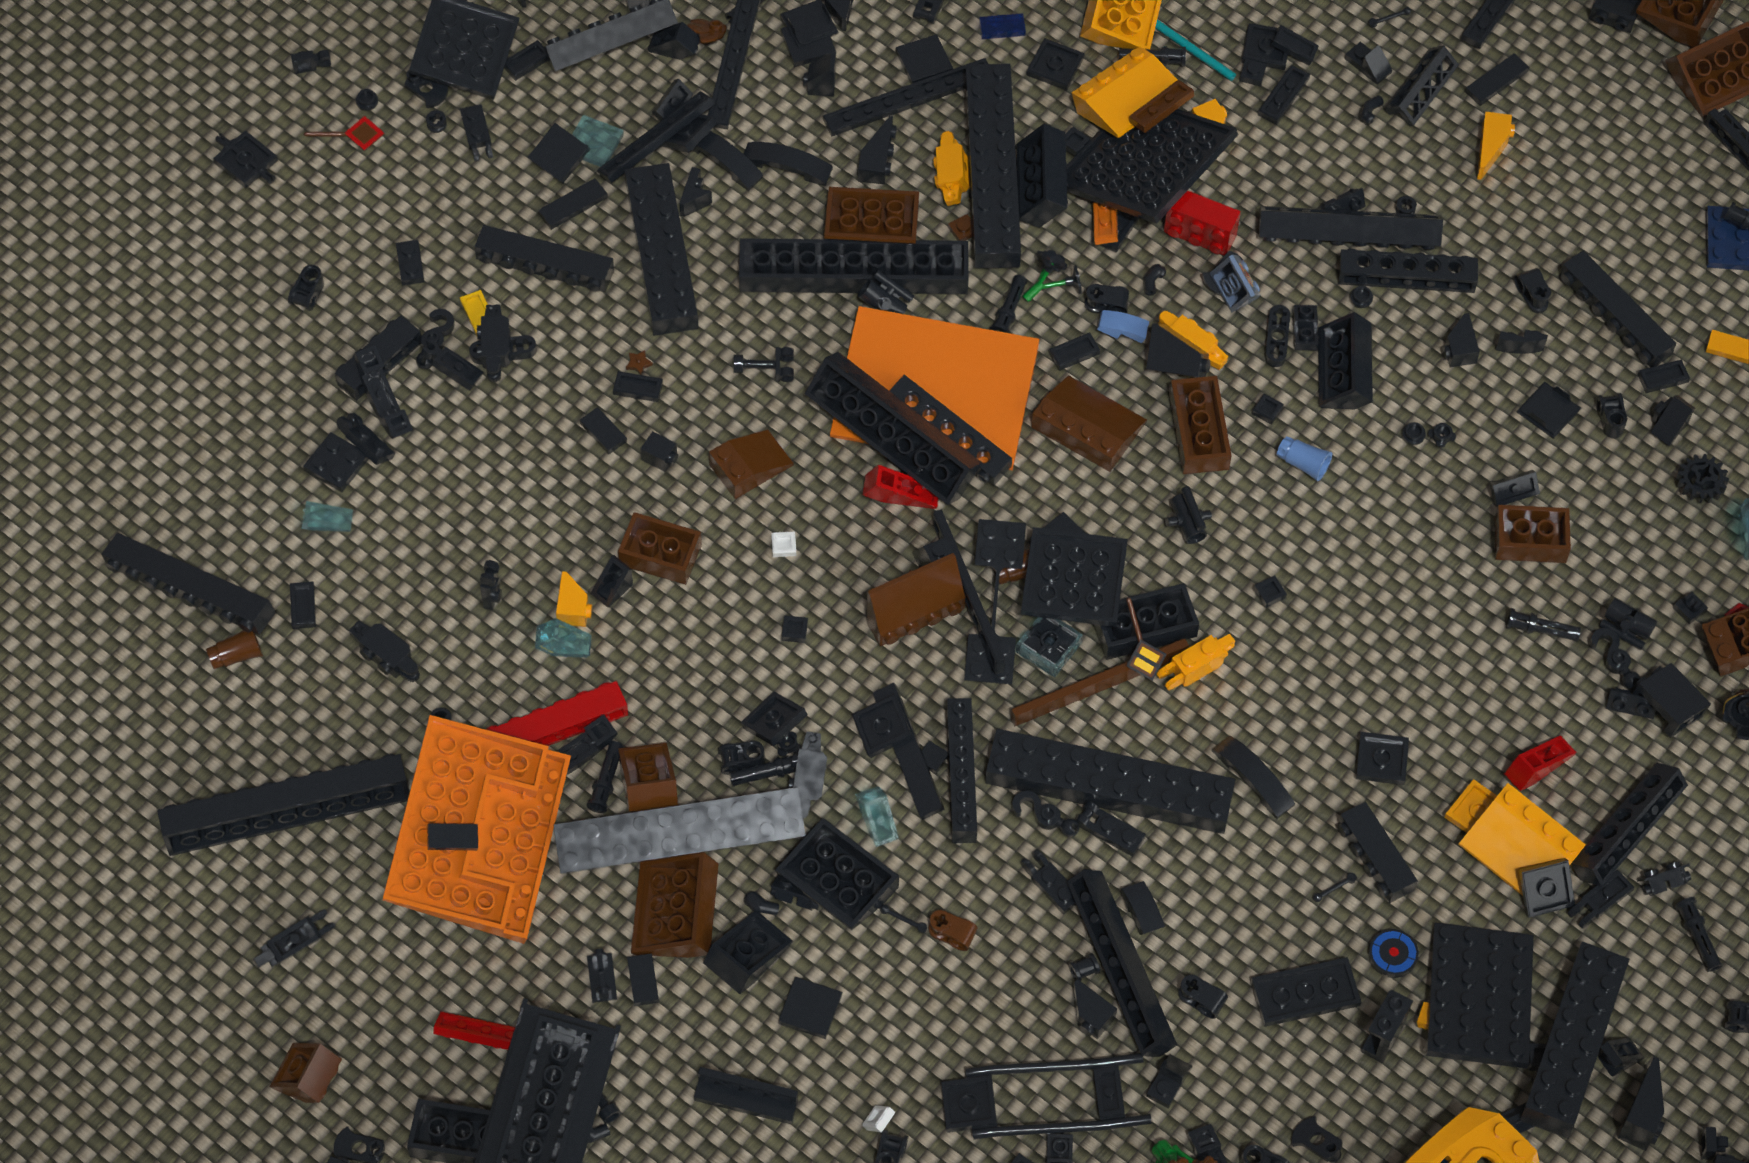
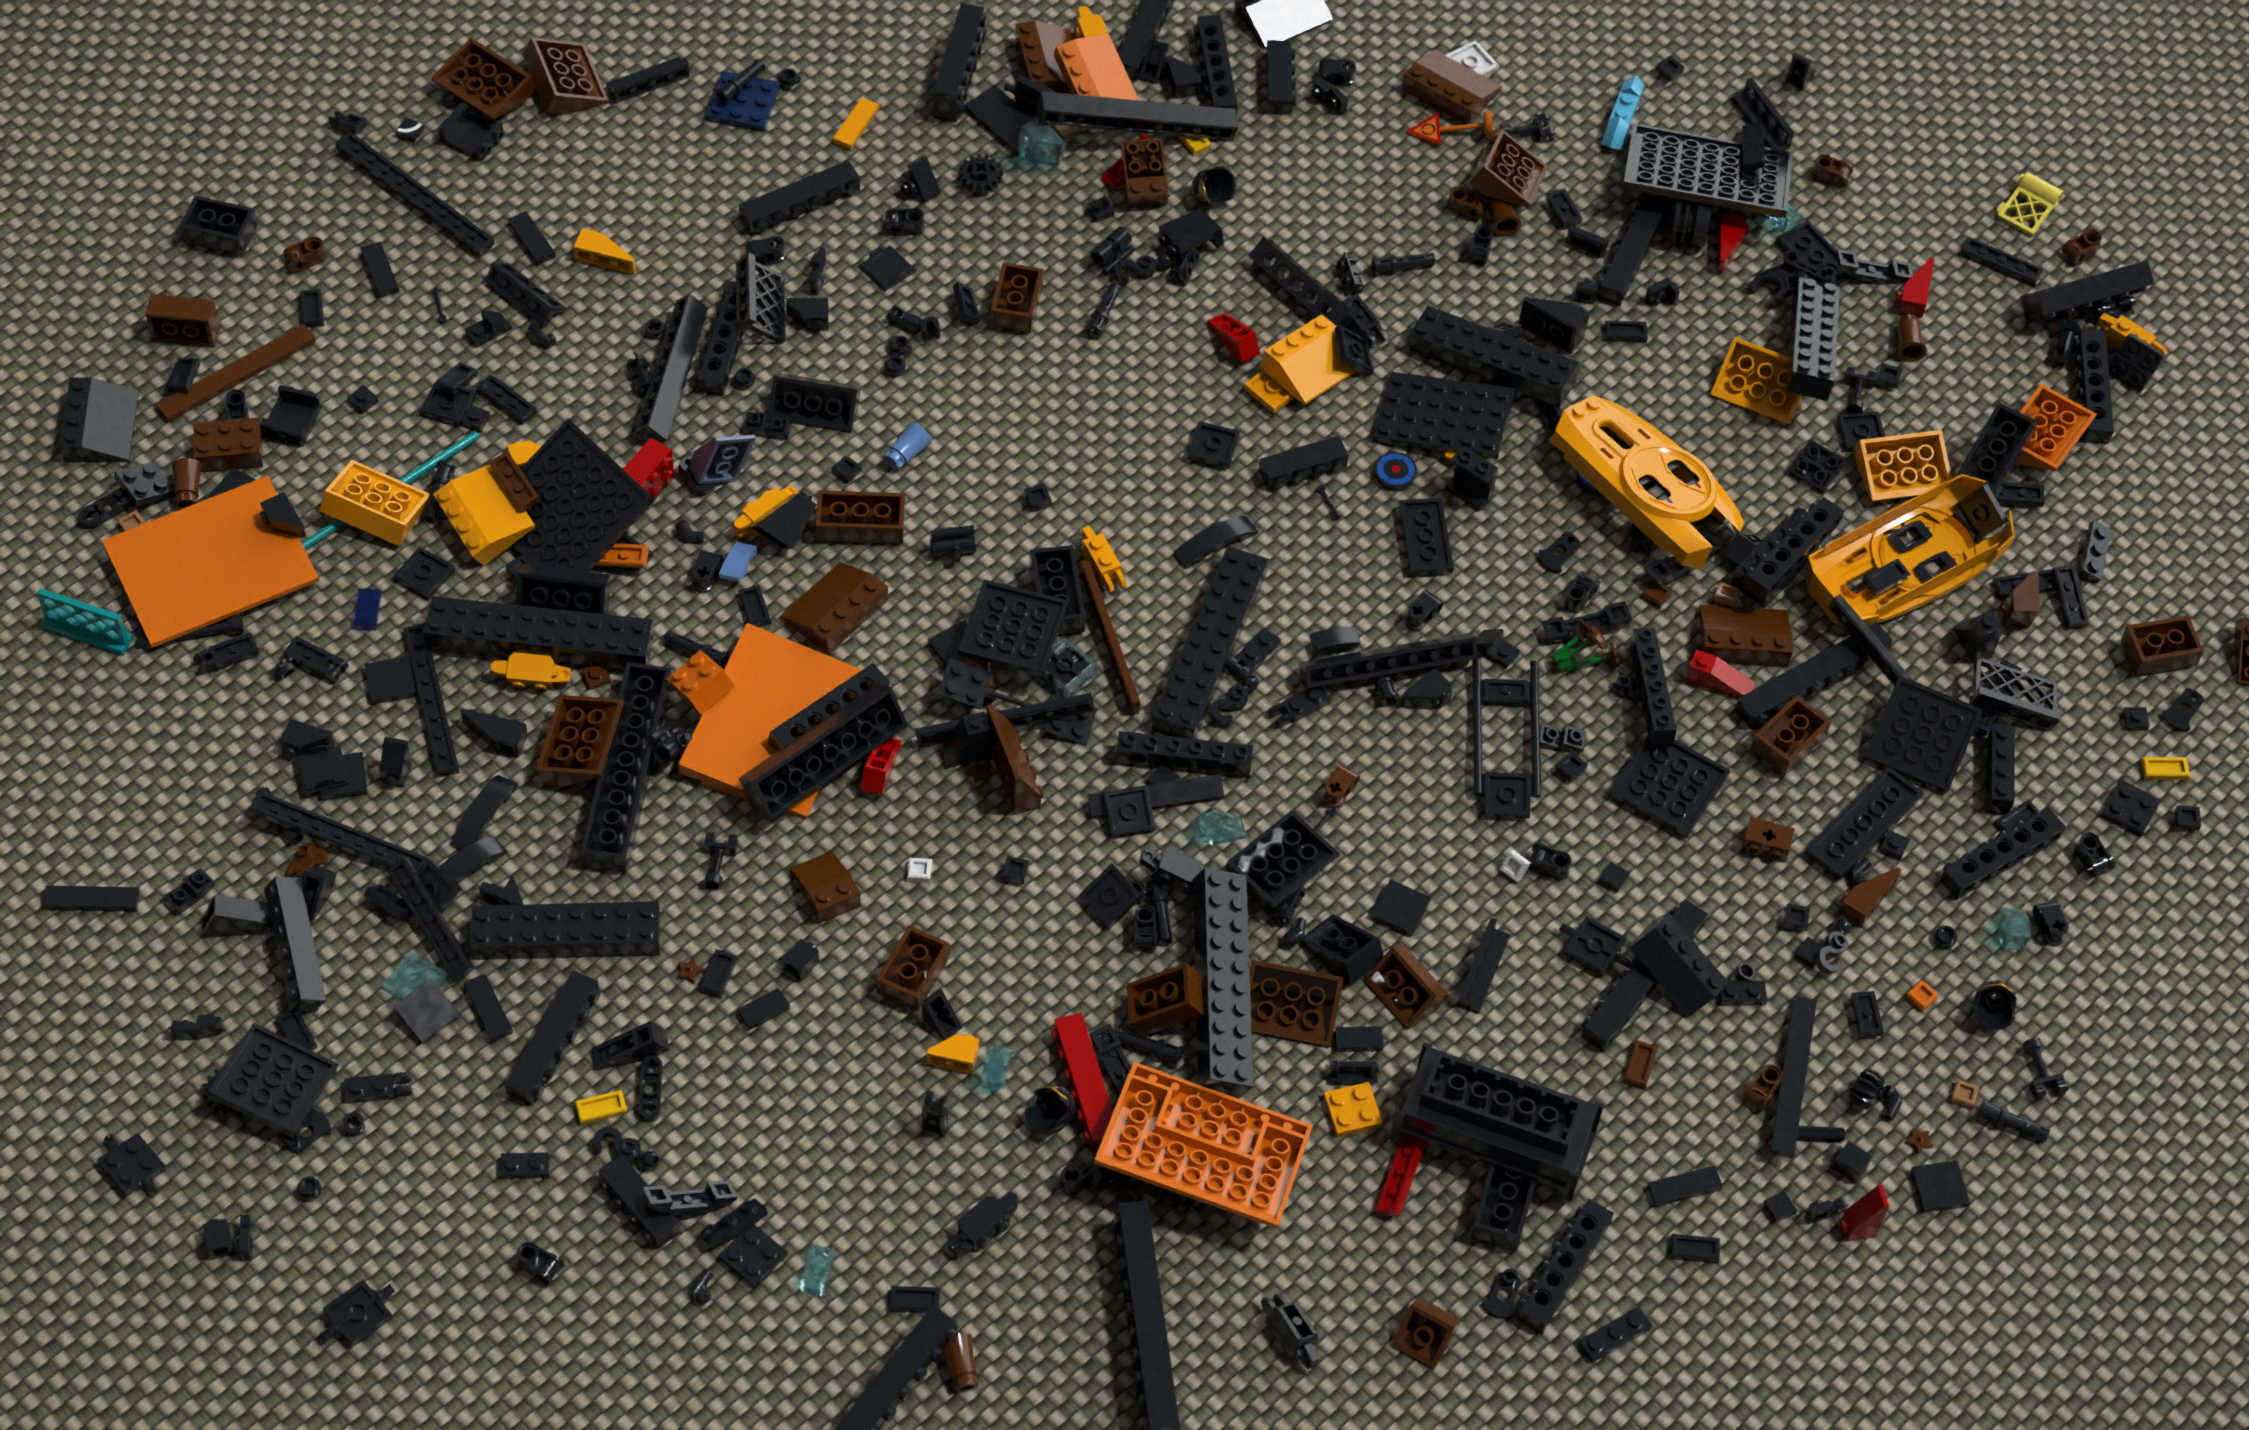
camera: 85 degrees left, 5 degrees down
piece [304,116,385,151] -> none
black plate [420,340,484,391] -> none
black tile [427,824,478,851] -> none
black hinge [477,304,511,383] -> none
black plant [1023,250,1082,302] -> none
piece [1126,598,1166,681] -> none
black beam [1265,305,1290,367] -> none
black tile [1637,359,1690,393] -> none
none -> black brick [203,1218,235,1260]
none -> black slope [591,1021,670,1070]
none -> orange brick [667,650,735,715]
none -> black arm [691,1269,713,1304]
none -> black fence [736,252,786,344]
none -> black piece [886,305,941,341]
none -> black helmet [1025,1085,1075,1134]
none -> light orange plate [1323,1082,1383,1137]
none -> reddish brown slope [1364,946,1450,1029]

